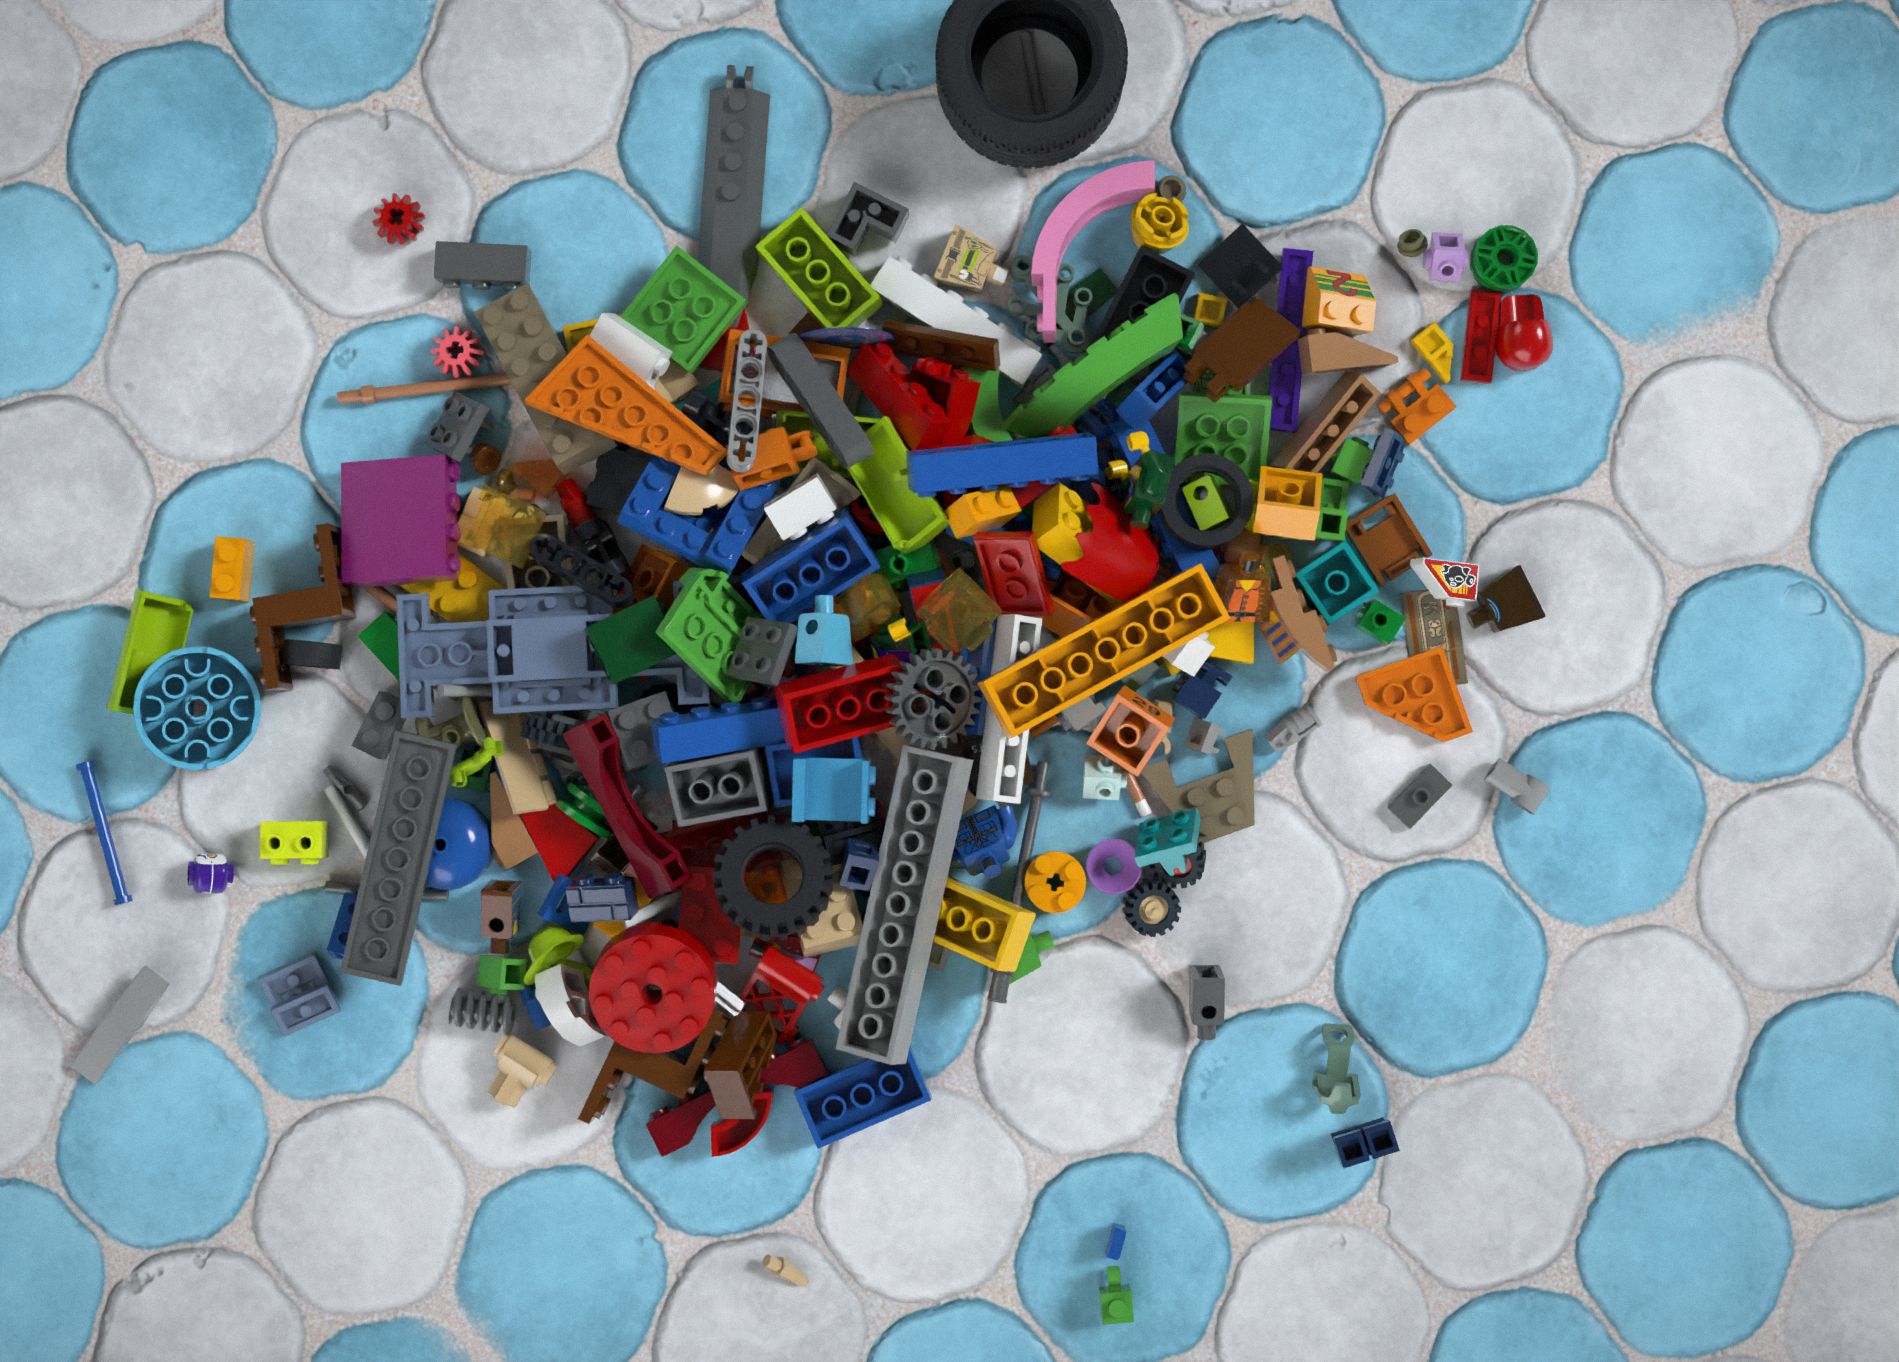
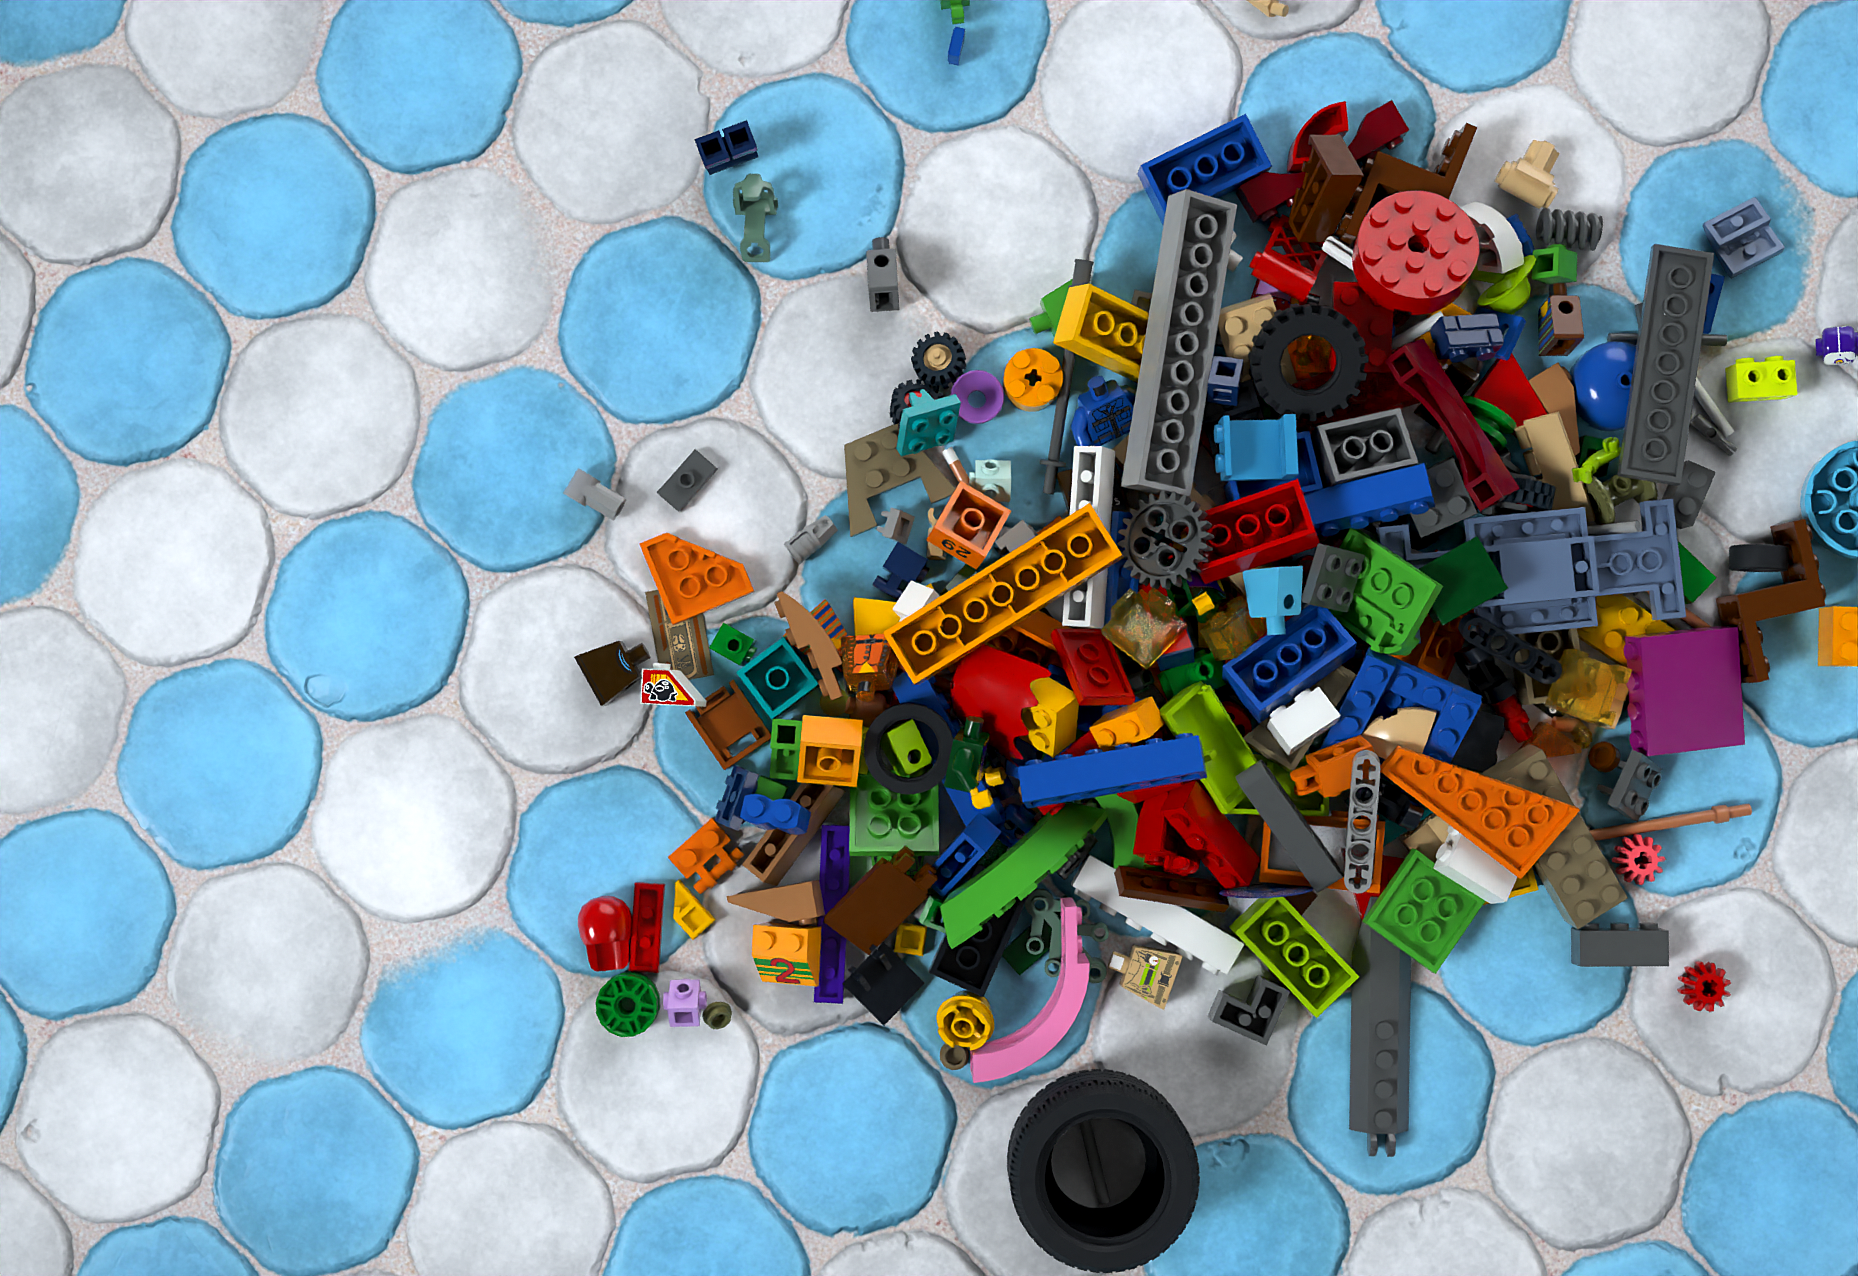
camera: 175 degrees right, 0 degrees up
none -> blue brick [740,794,811,835]

